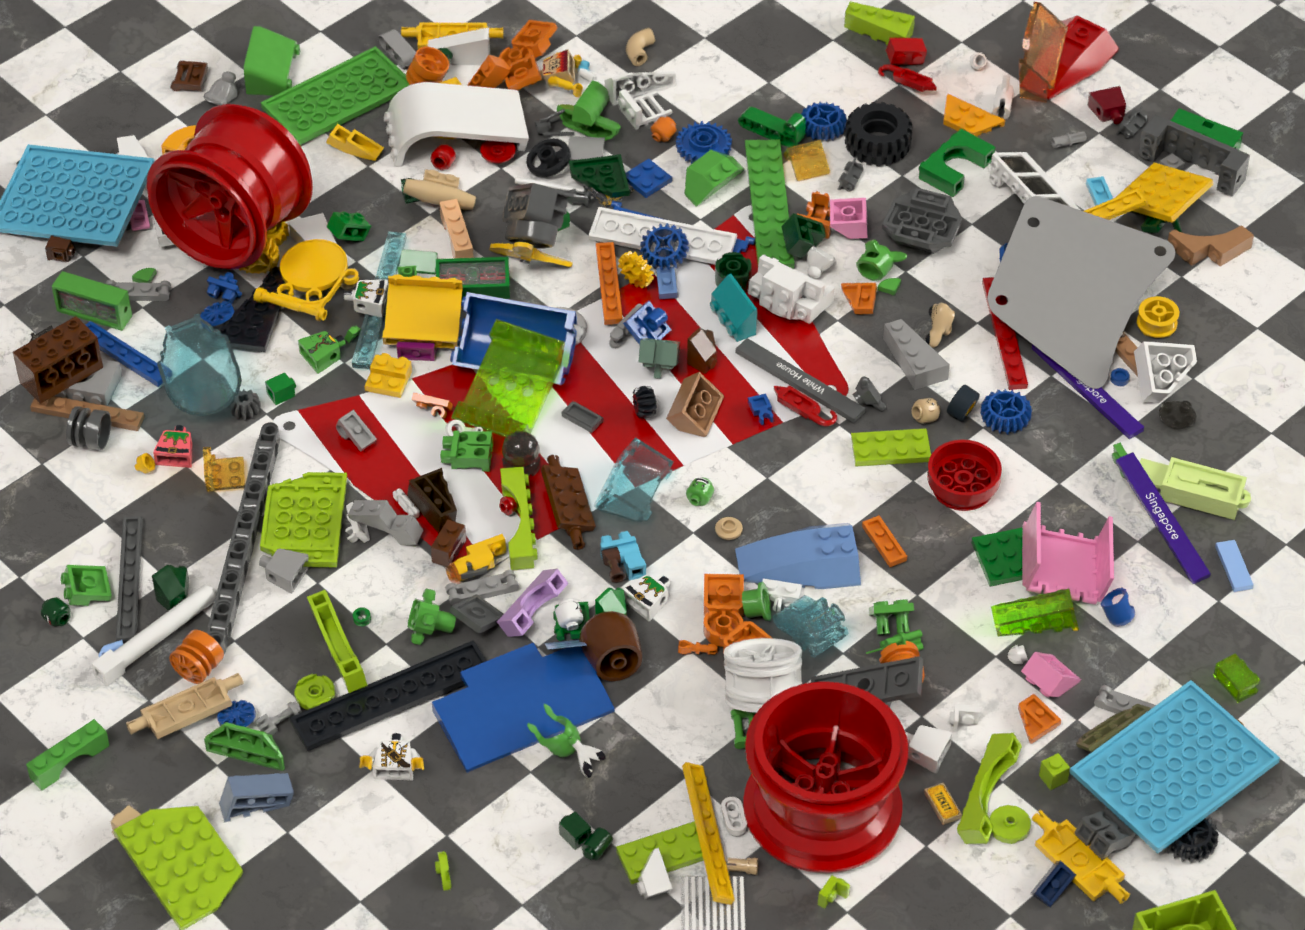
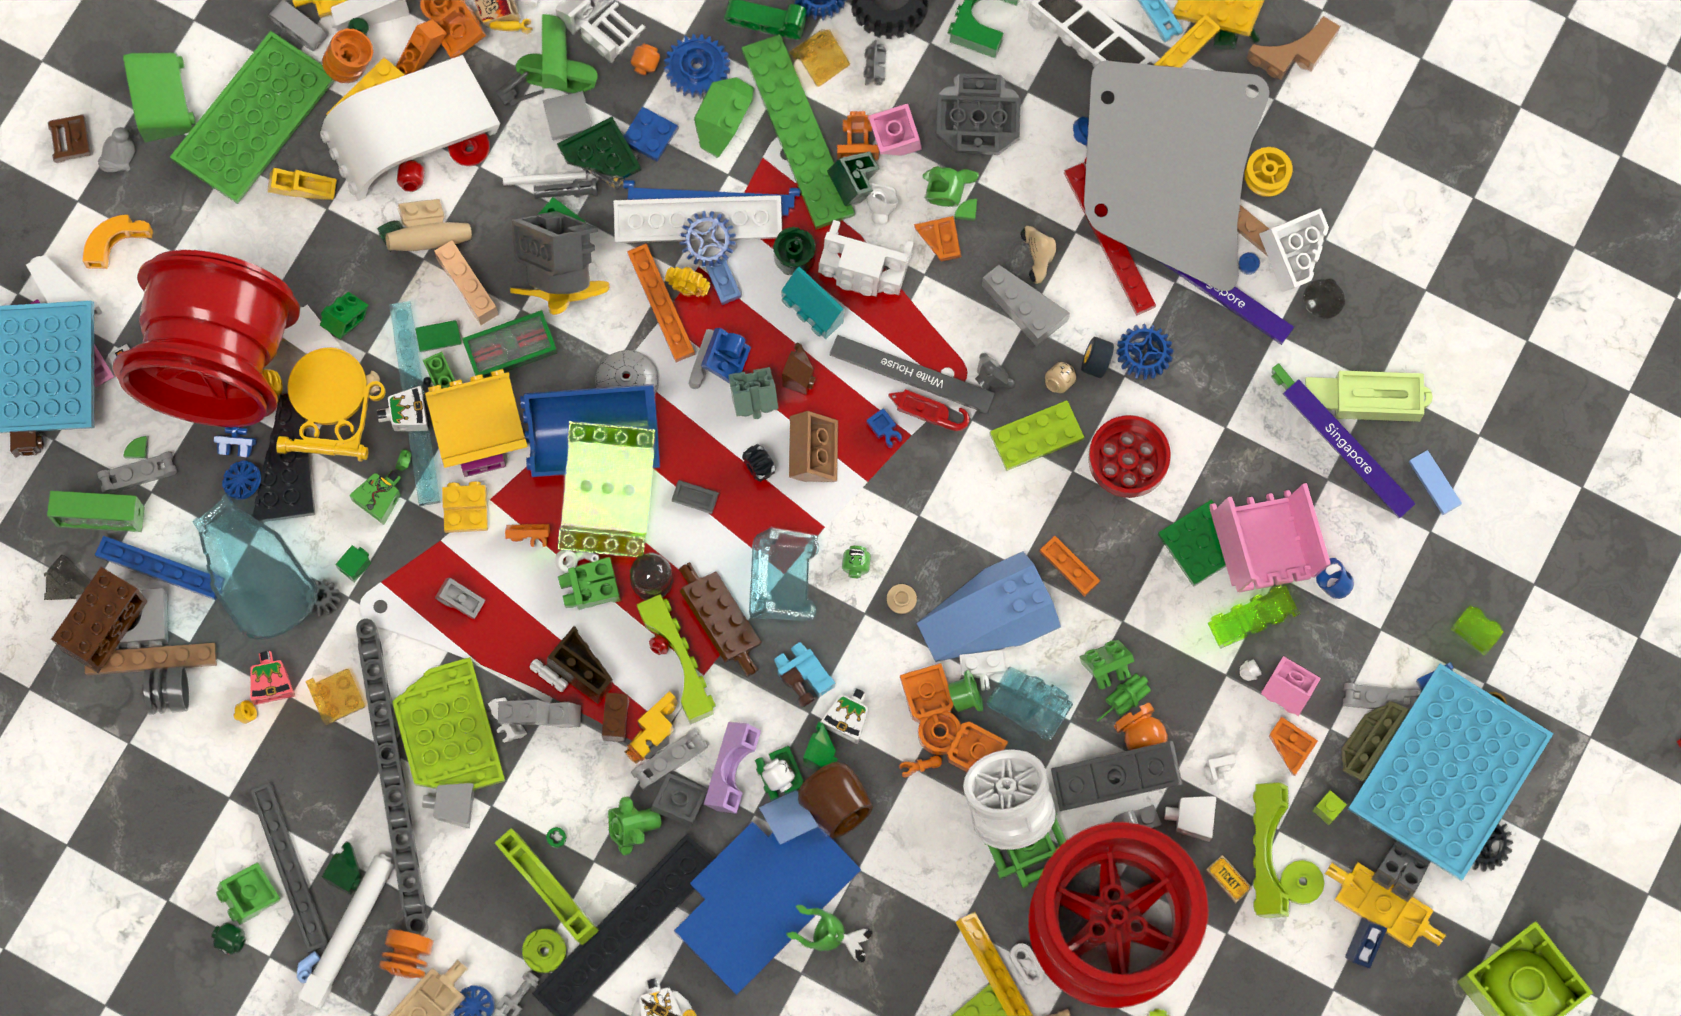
camera: 20 degrees left, 25 degrees up
black wheel [526,138,571,178] -> none

